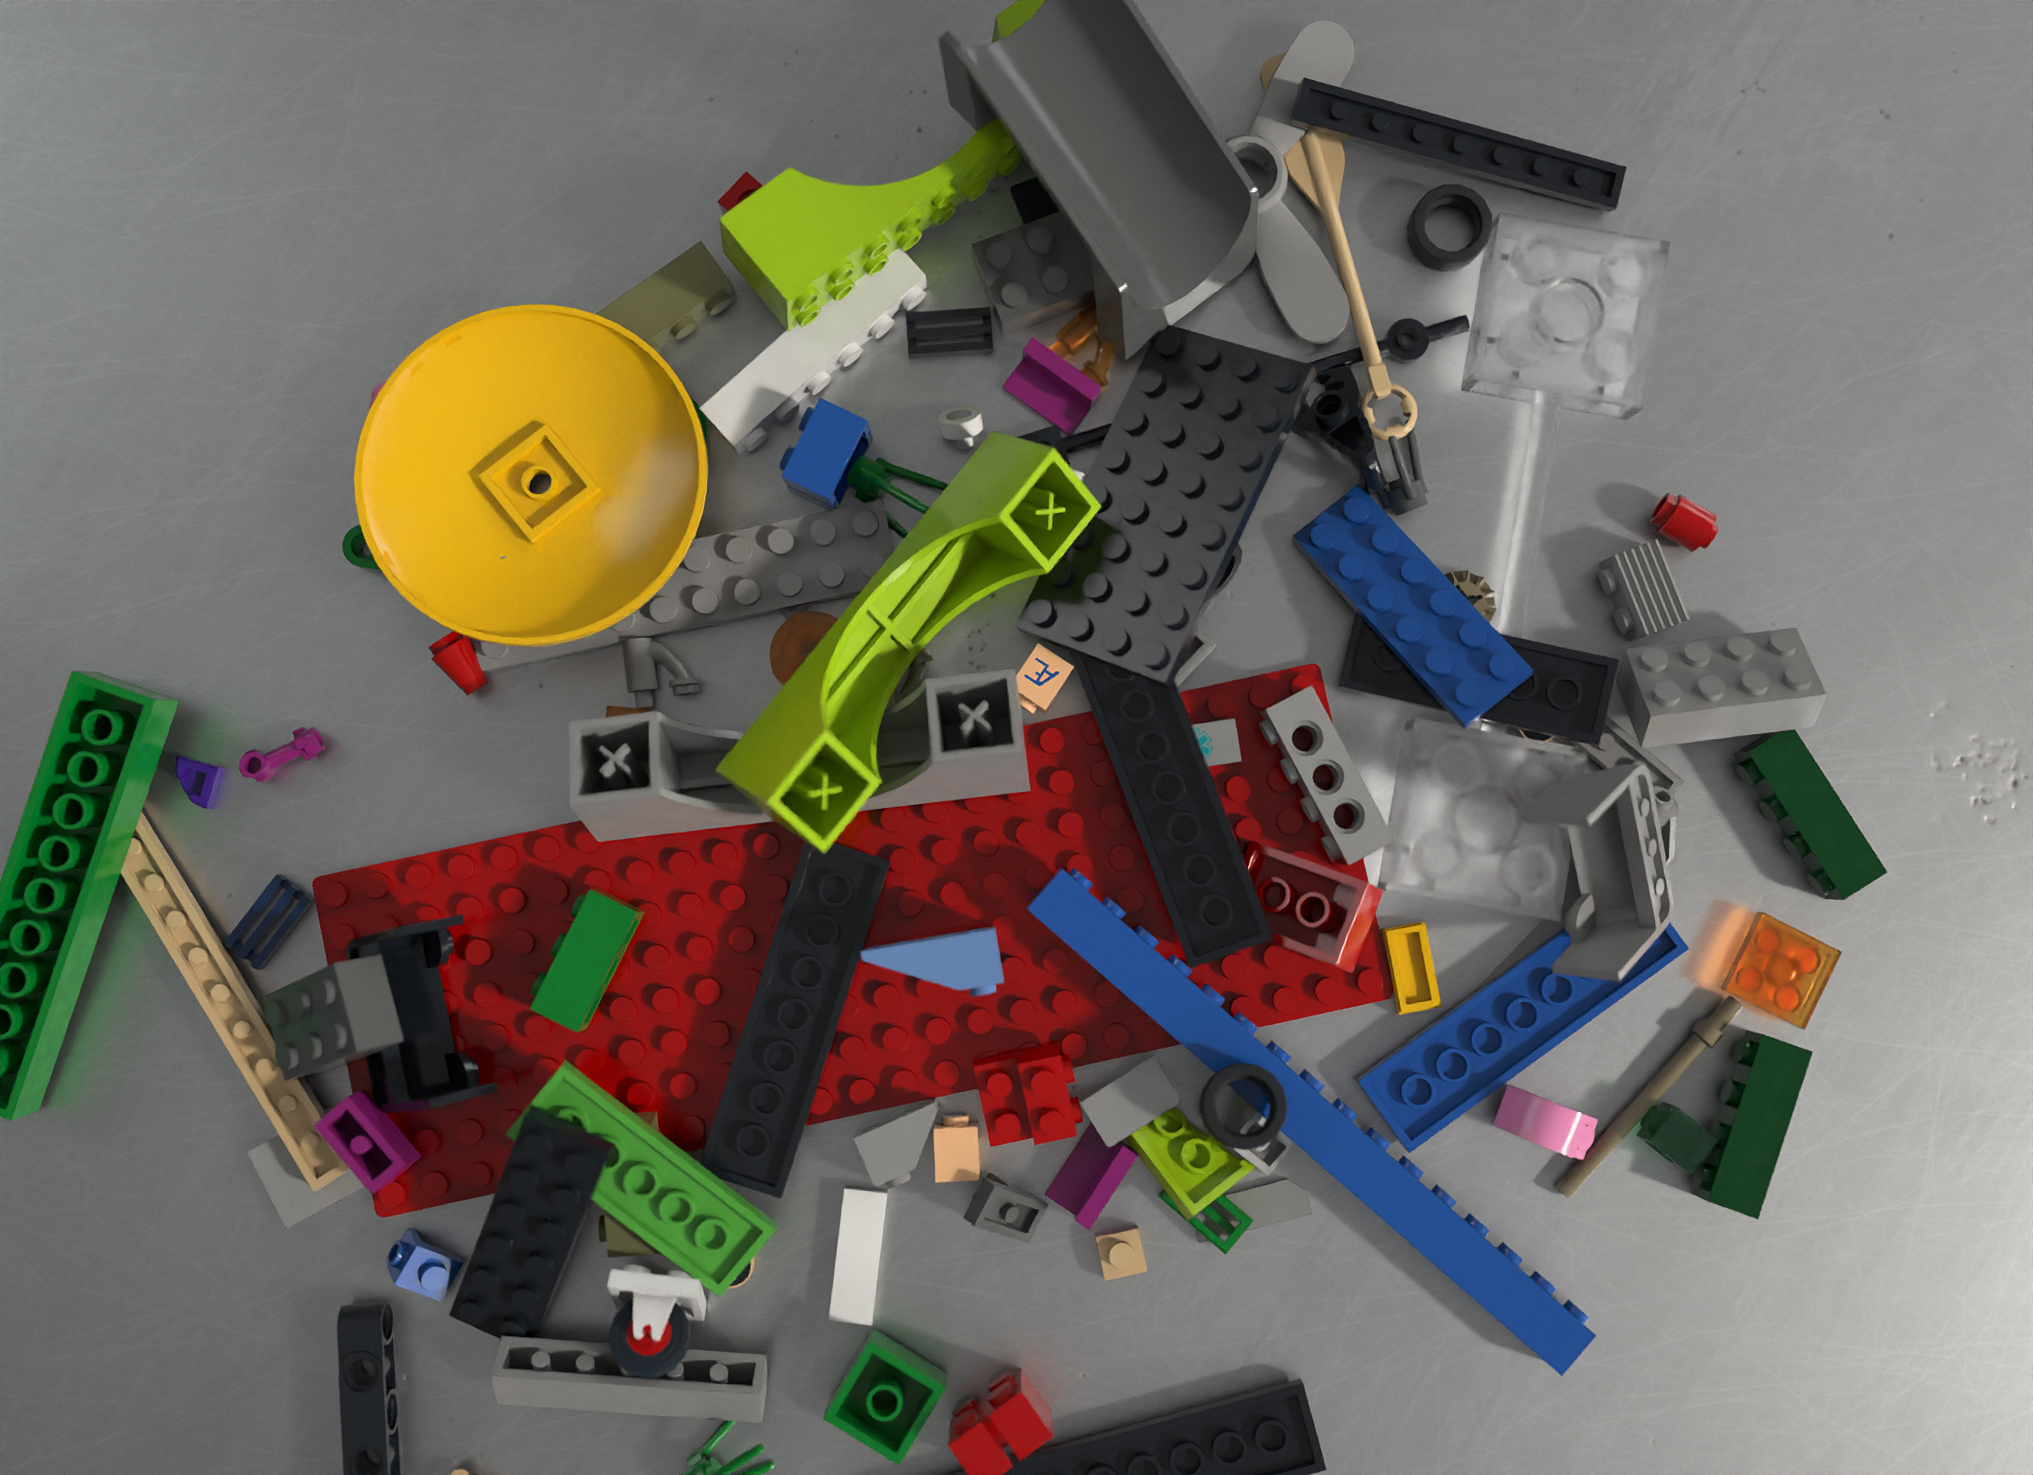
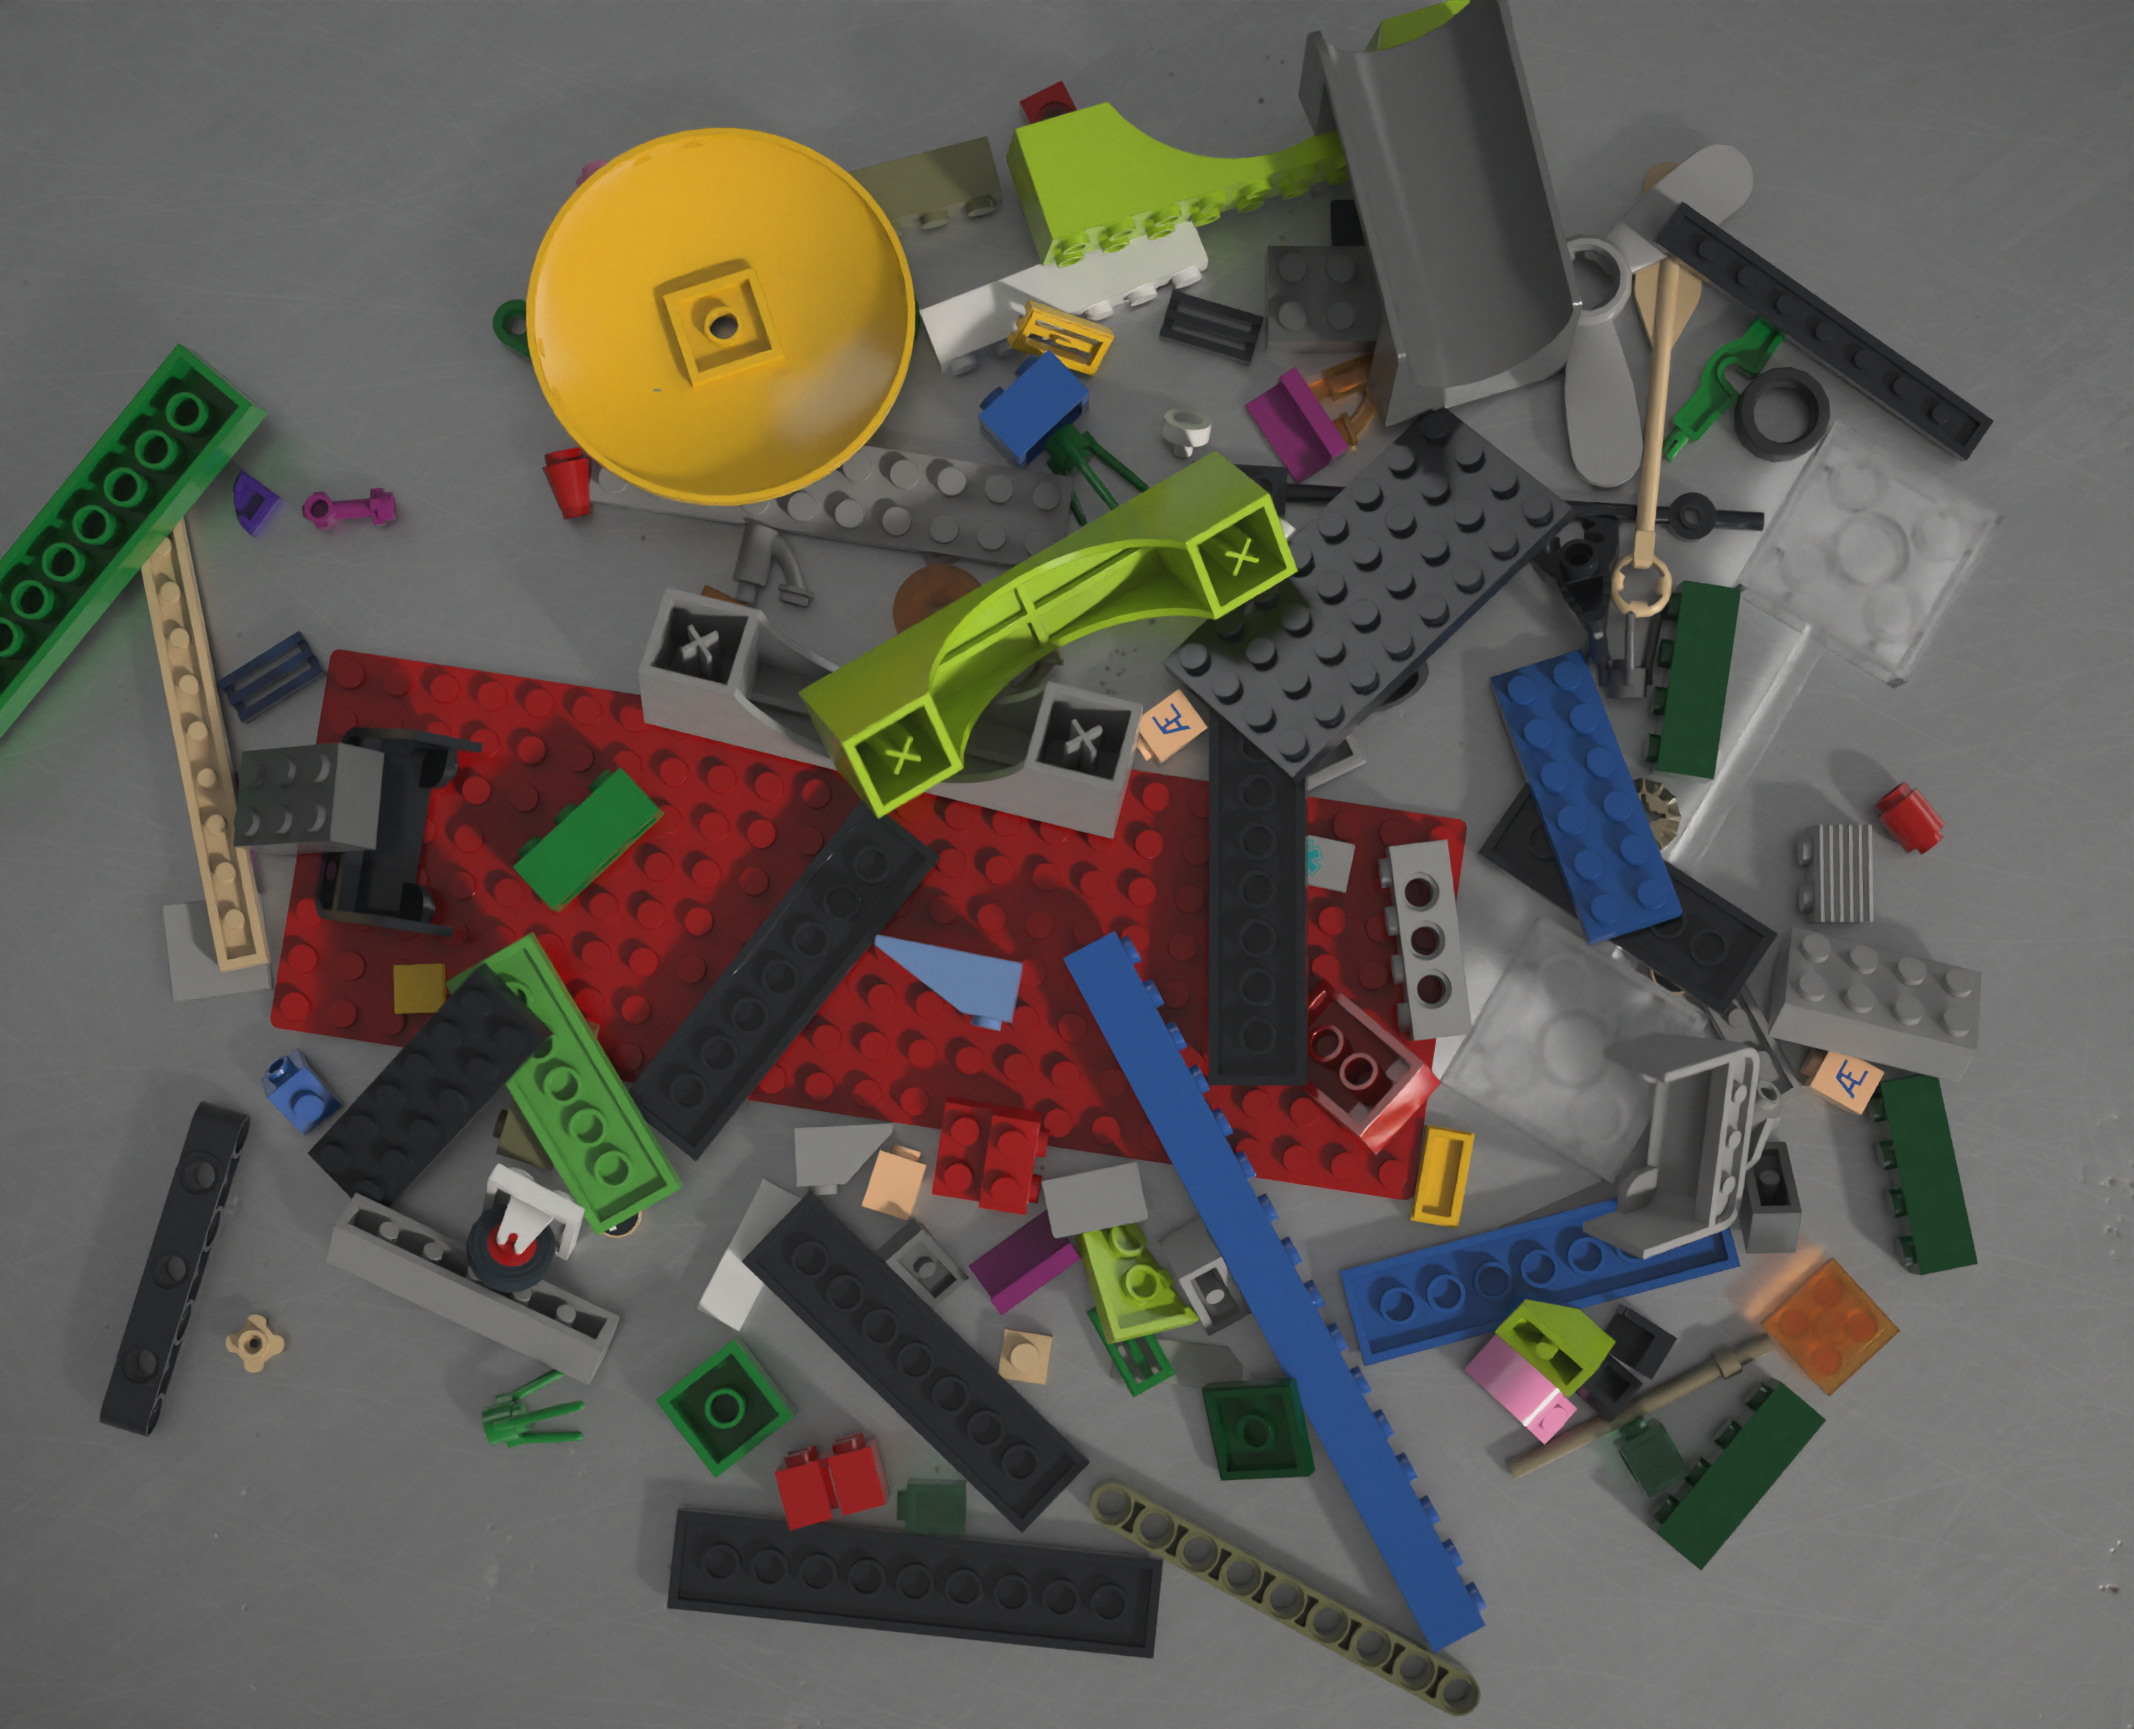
camera: 25 degrees right, 0 degrees up
magenta brick [314,1090,421,1194] -> none
black tyre [1199,1063,1288,1150] -> none
none -> yellow tile [393,964,446,1014]
none -> black plate [741,1191,1090,1533]
none -> clear green brick [897,1478,967,1535]
none -> yellow tile [1007,299,1115,376]
none -> olive beam [1090,1478,1481,1717]
none -> dark green tile [1201,1377,1316,1481]
none -> lime slope [1495,1299,1616,1398]
none -> black plate [1575,1353,1643,1423]
none -> black panel [1603,1304,1678,1380]
none -> dark green brick [1643,580,1741,783]
none -> green piece [1662,318,1785,462]
none -> dark grey slope [1739,1142,1802,1254]
none -> light nougat brick [1800,1048,1884,1115]

